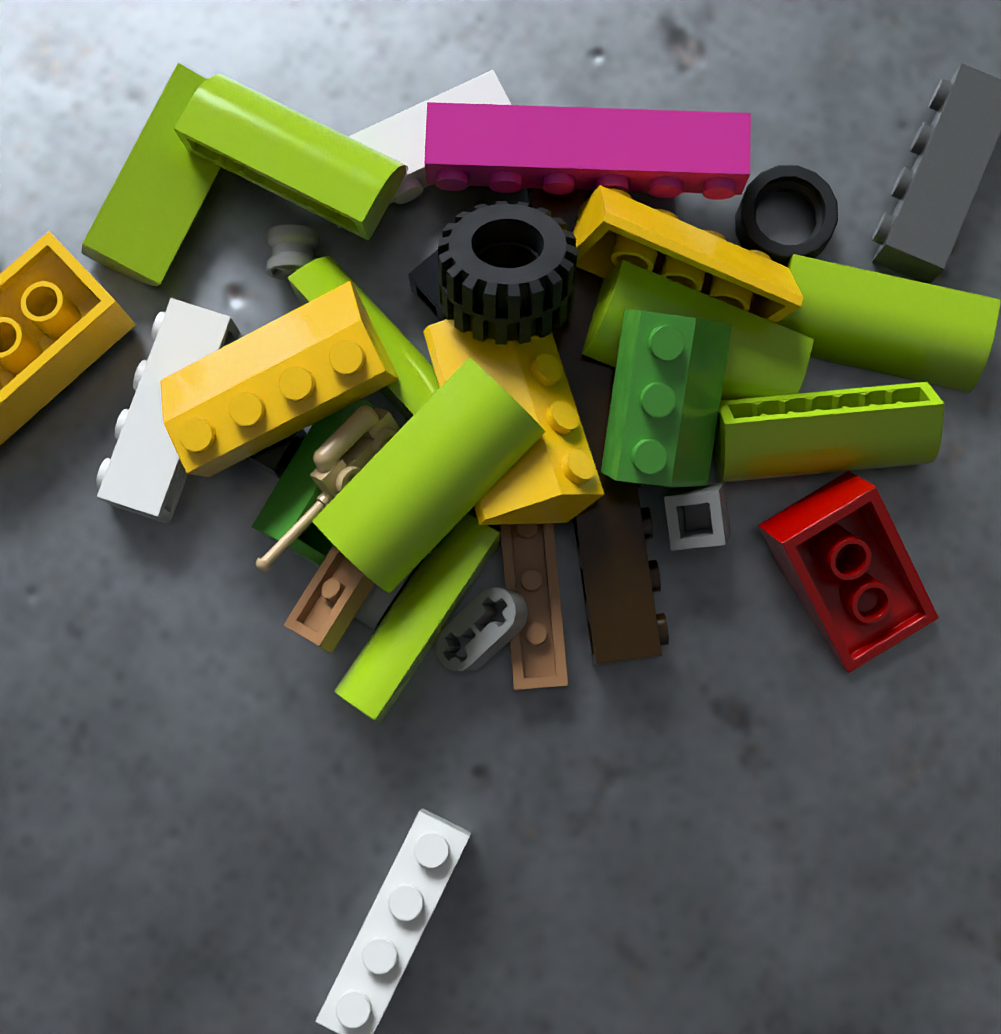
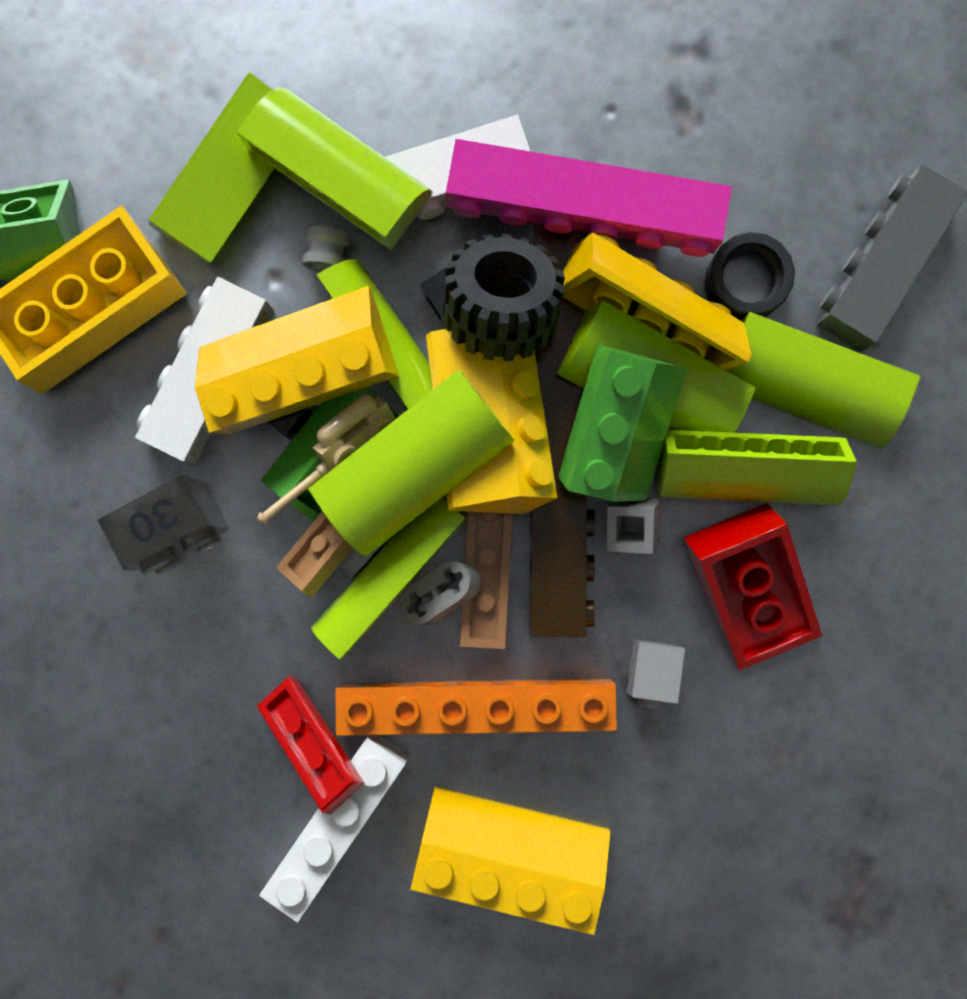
camera: 10 degrees right, 5 degrees up
none -> clear smoke brick [97,475,230,574]
none -> red tile [257,676,365,815]
none -> orange brick [335,679,617,736]
none -> yellow slope [410,786,610,935]
none -> light grey brick [626,639,685,710]

